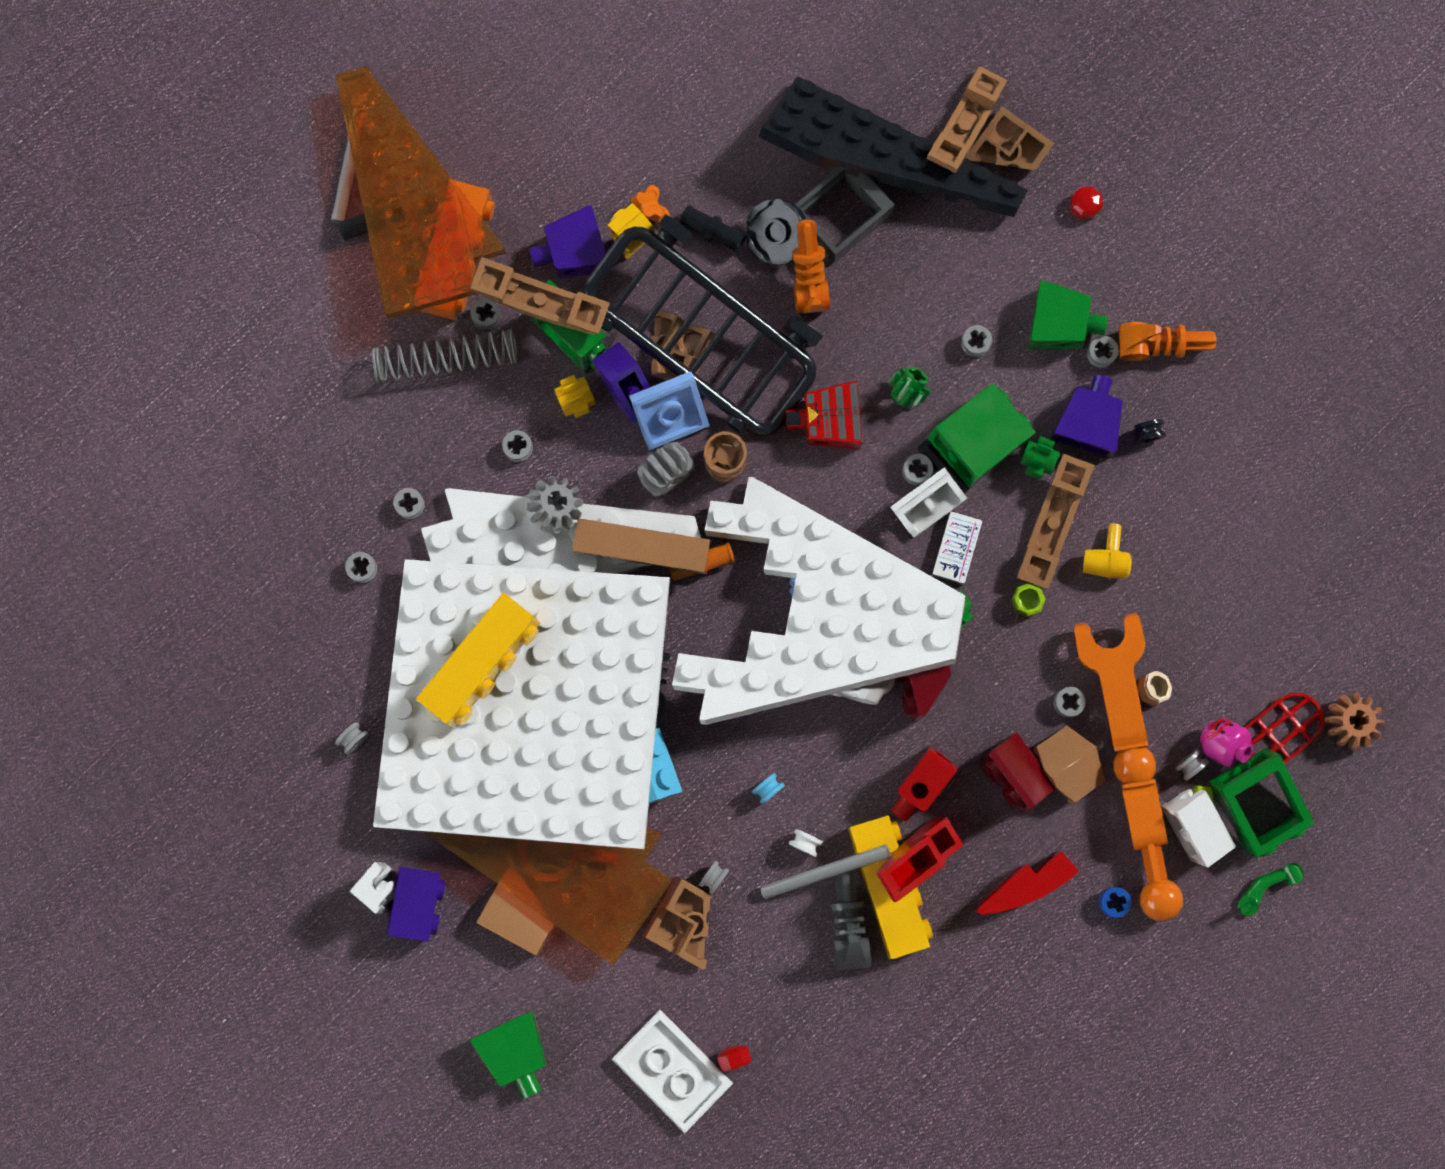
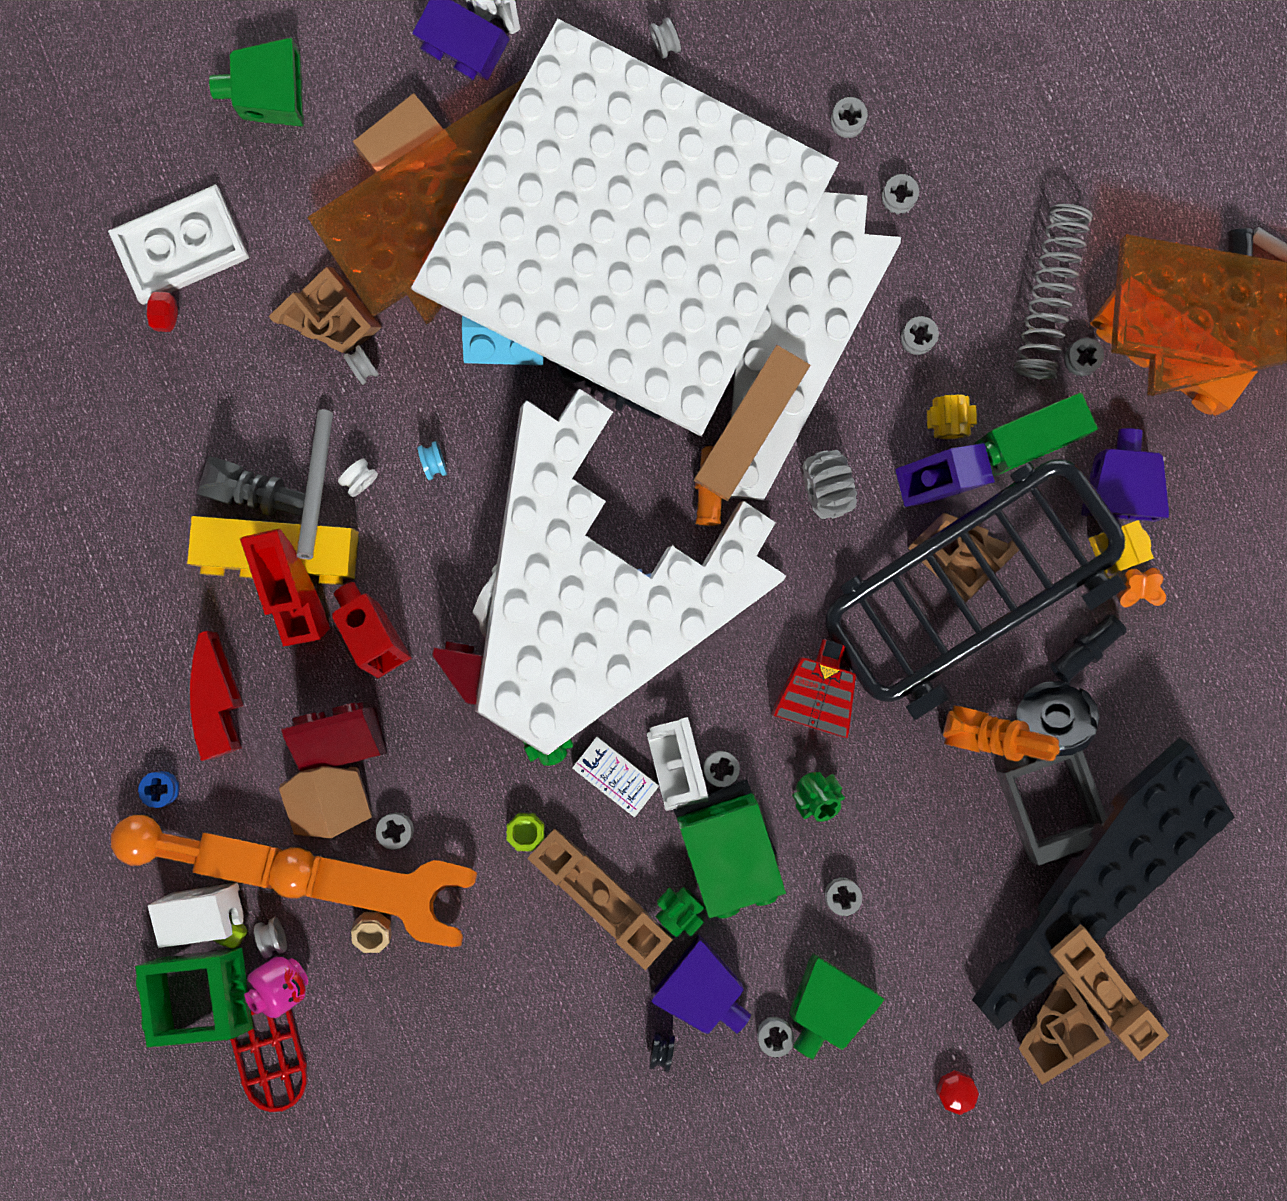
camera: 115 degrees right, 5 degrees up
yellow brick [416,592,540,729] -> none
medium nougat slope [470,257,610,335] -> none
light grey gear [526,476,583,534] -> none
light blue tile [629,371,710,450] -> none
medium nougat wheel [704,431,747,483] -> none
yellow piece [1083,523,1132,580] -> none
orange piece [1119,322,1217,361] -> none
green piece [1238,863,1305,916] -> none
nougat gear [1324,693,1385,750] -> none

